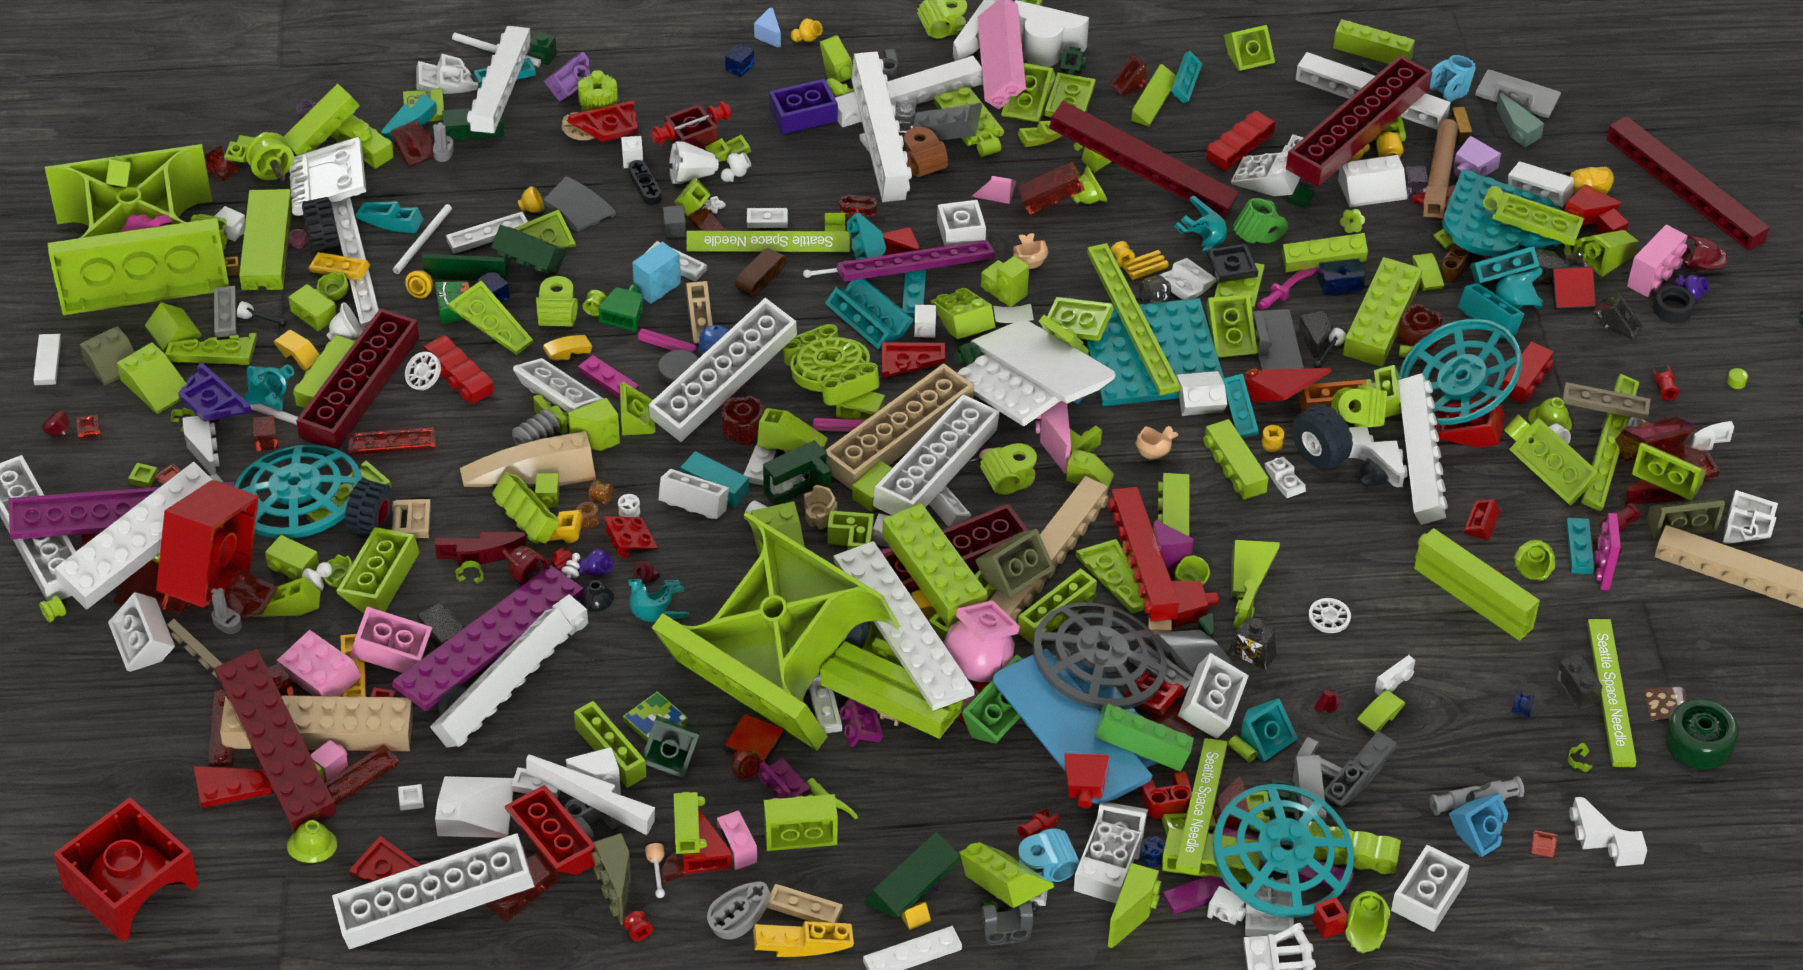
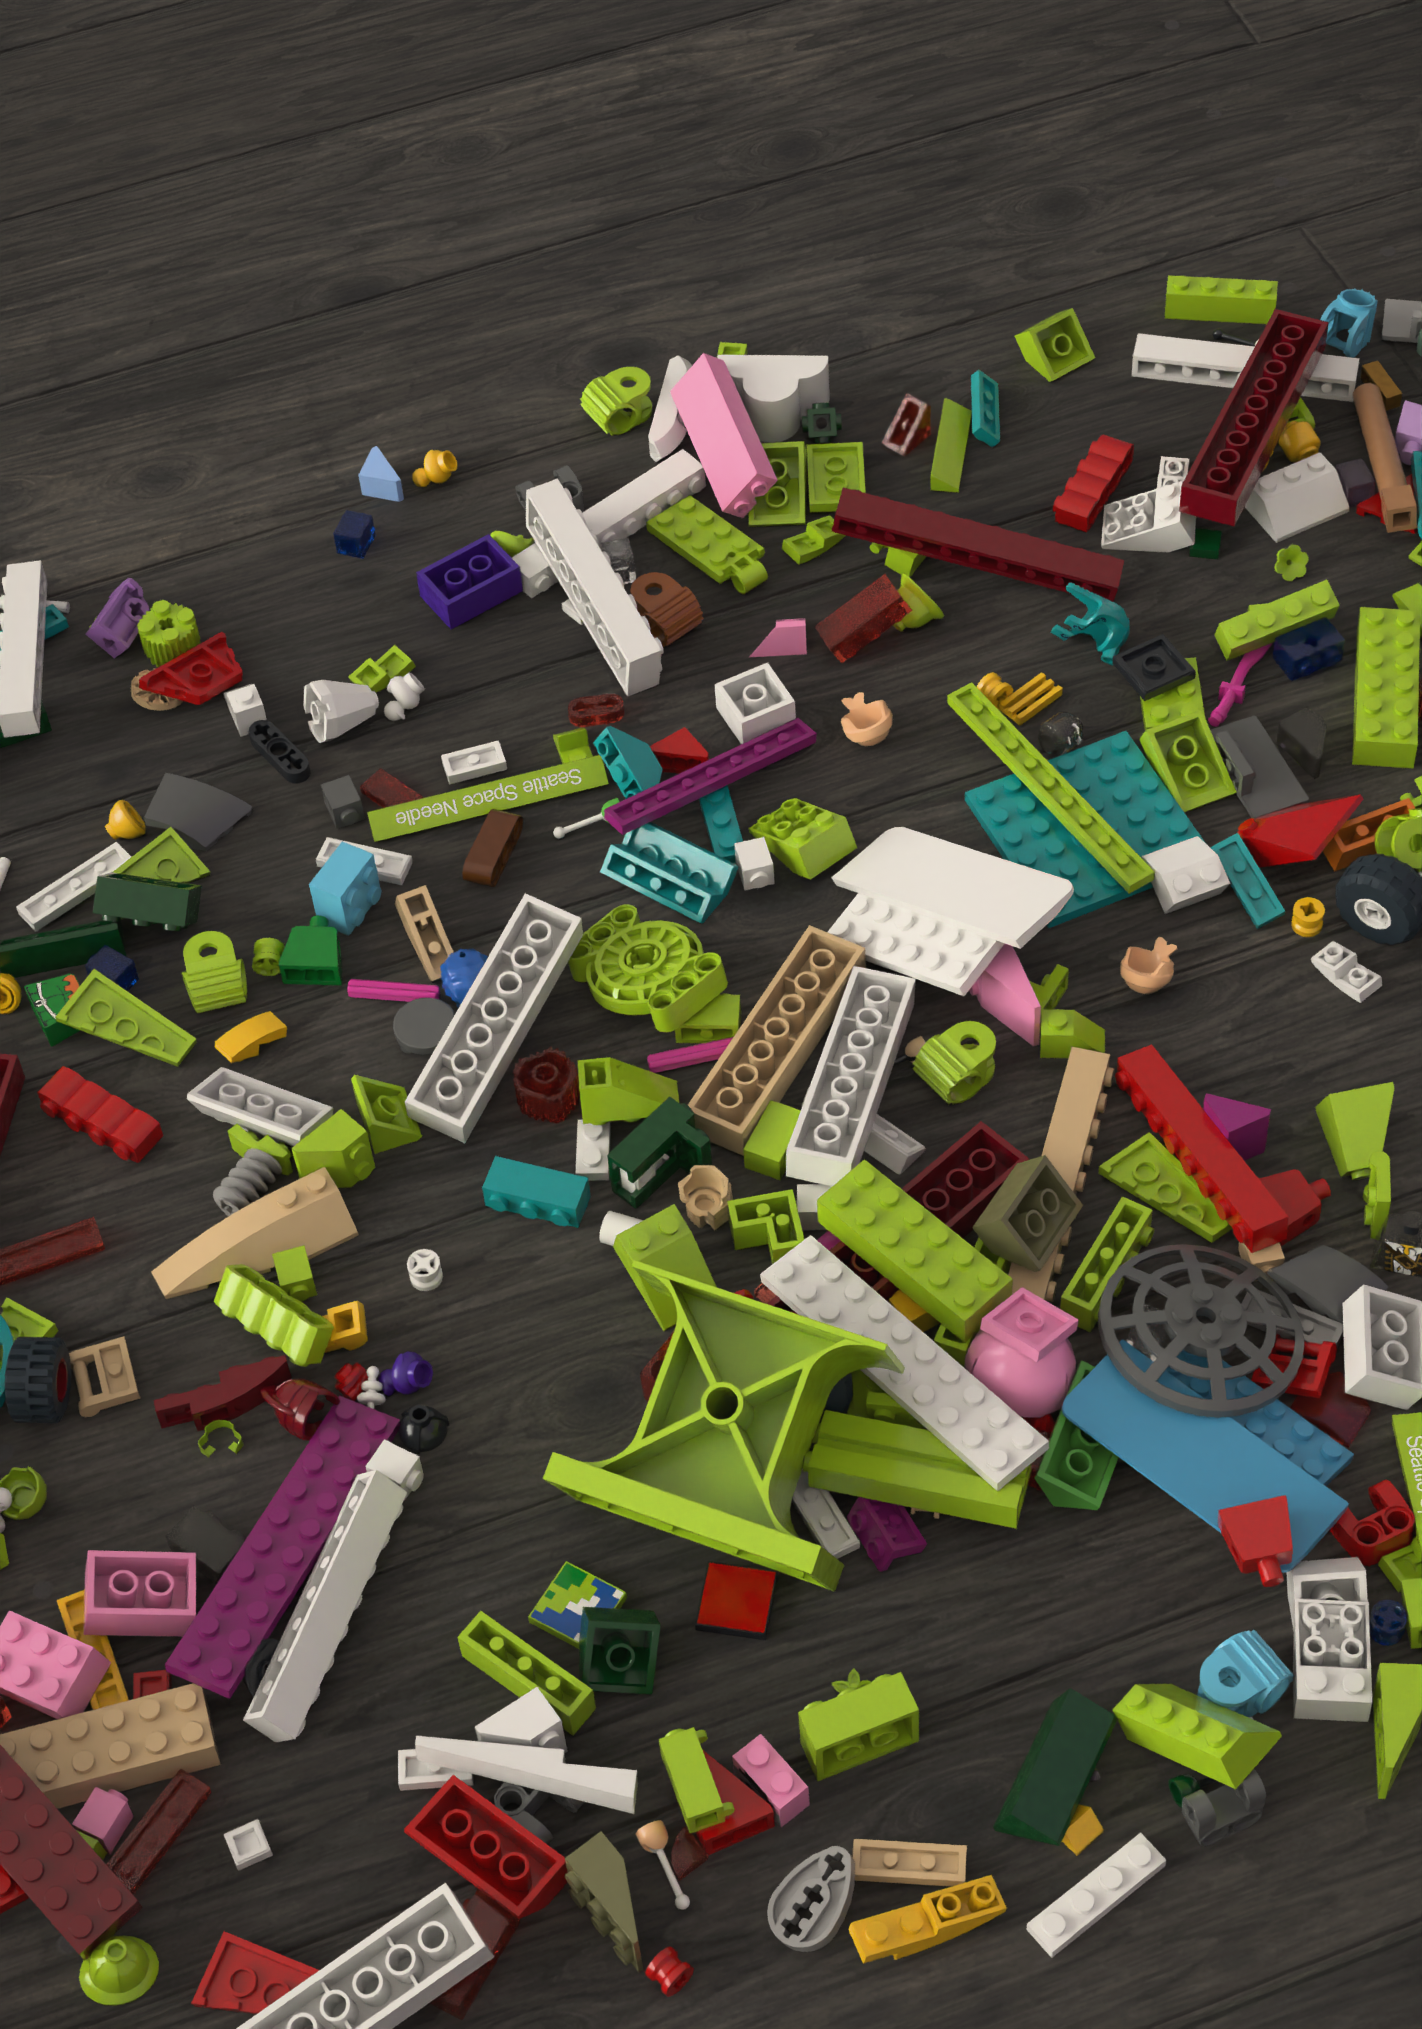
camera: 10 degrees left, 5 degrees up
lime slope [336,527,420,613] -> none
white wheel [405,352,441,391] -> none
white slope [435,776,514,838] -> none
dark green brick [530,31,557,65] -> none
clear orange wheel [576,502,599,529] -> none
dark pink plate [578,355,639,399] -> none
clear orange wheel [588,480,613,505] -> none
red hinge [604,516,658,558] -> none
teal piece [628,579,689,622] -> none
dark red plate [633,561,660,583] -> none
dark red brick [650,101,731,150] -> none
white brick [658,469,729,519] -> none
lime slope [674,177,710,216] -> none
white plant [702,196,726,214] -> none
clear red cone [730,750,761,780] -> none
magenta bracket [759,758,810,799] -> none
lime animal [806,778,858,819] -> none
lime slope [820,35,853,82] -> none
red wing [882,342,945,378] -> none
dark grey slope [913,103,982,141] -> none
dark green gear [954,342,982,367] -> none
lime brick [981,256,1029,307] -> none
white sticker [993,304,1034,323] -> none
red piece [1017,808,1060,840] -> none
lime plate [1039,315,1089,356] -> none
lime plate [1042,297,1114,341] -> none
bright green slope [1094,703,1194,772] -> none
white slope [1157,258,1217,300] -> none
lime brick [1158,473,1189,536] -> none
lime hair [1174,555,1210,586] -> none
dark green slope [1197,613,1214,639] -> none
lime brick [1203,419,1269,500] -> none
bright green piece [1232,198,1288,243] -> none
hinge [1313,328,1347,368] -> none

